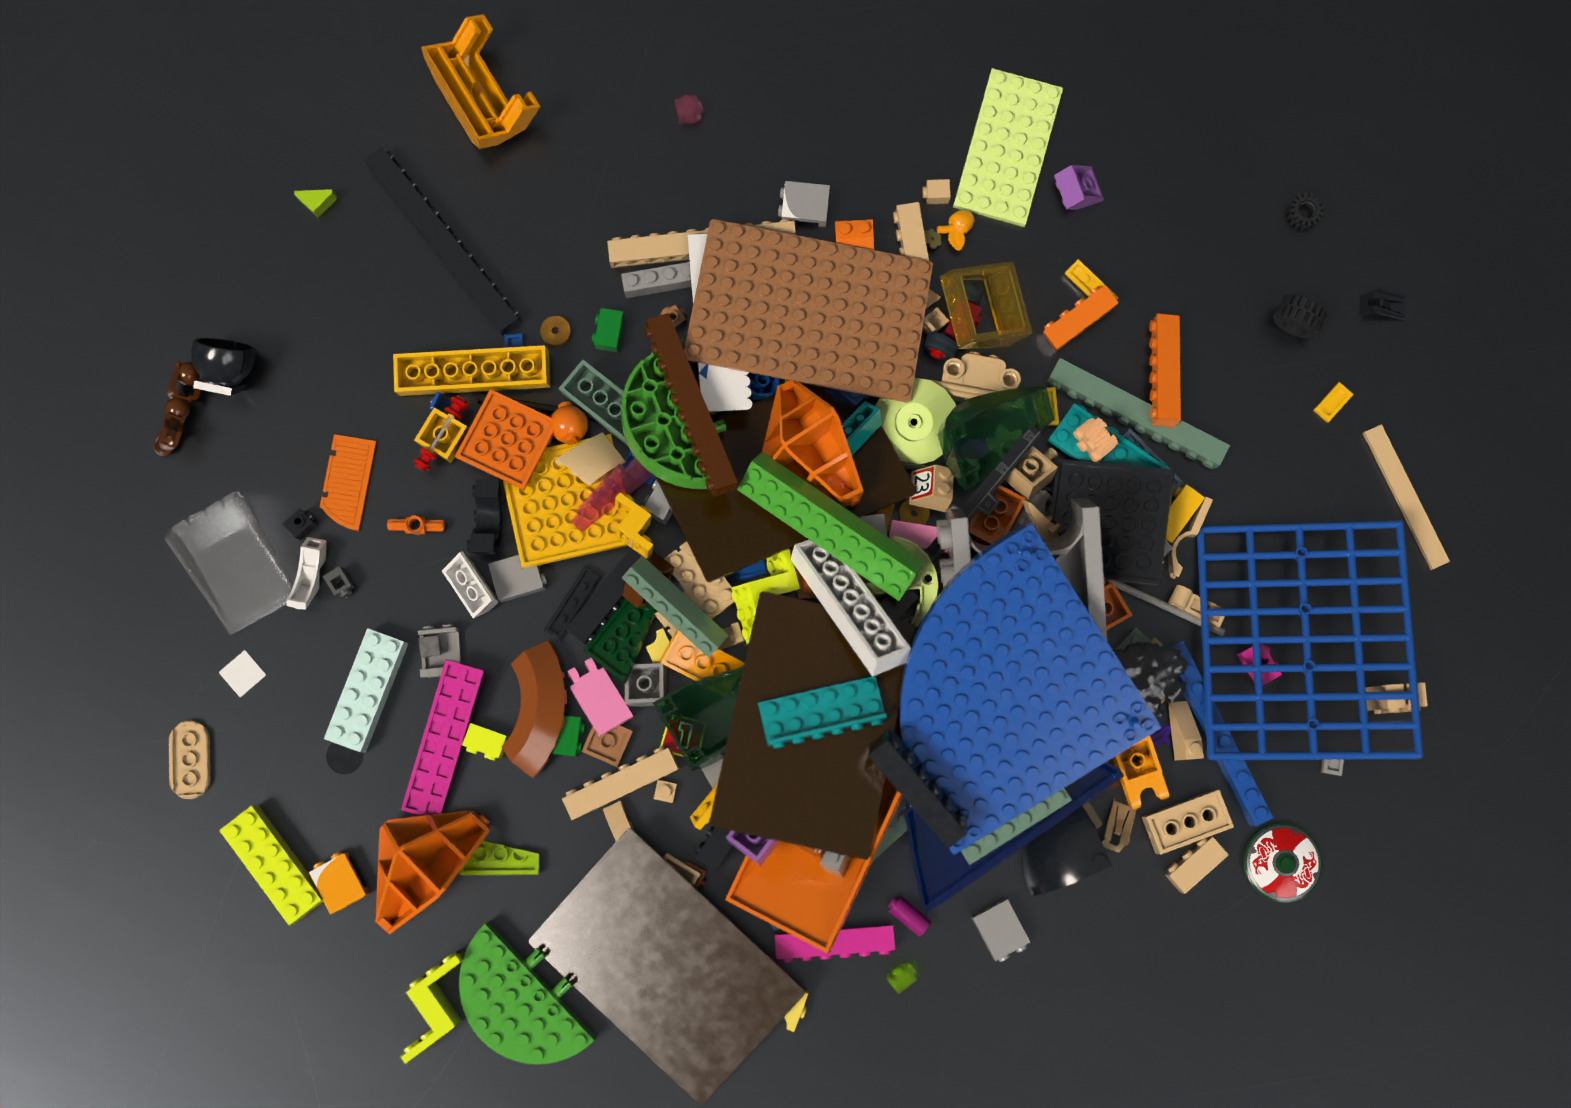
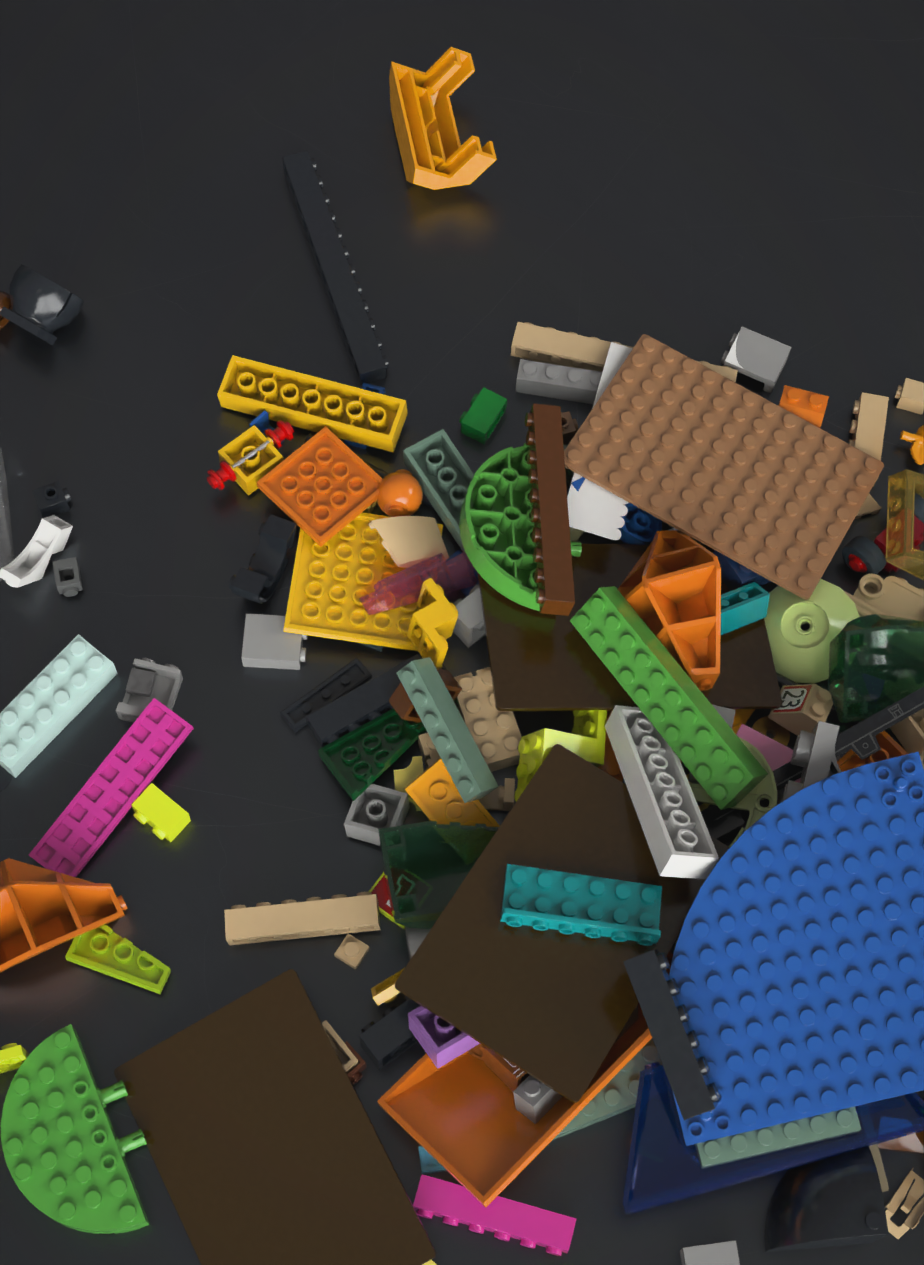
camera: 20 degrees right, 15 degrees down
lime slope [294,189,337,218] -> none
orange piece [319,434,377,531] -> none
orange axle [387,515,445,535] -> none
white slope [442,551,499,619] -> none
dark orange brick [501,640,567,778] -> none
pearl gold piece [540,316,571,347] -> none
green brick [552,715,585,757] -> none
bright pink tile [568,658,633,737] -> none
medium nougat plate [581,726,633,767] -> none
tan slope [603,801,634,841] -> none
clear pink brick [675,95,703,124] -> none
blue tile [729,560,768,583] -> none
magenta brick [888,896,932,937] -> none
tan bracket [922,307,949,334] -> none
olive plant [924,229,941,249] -> none

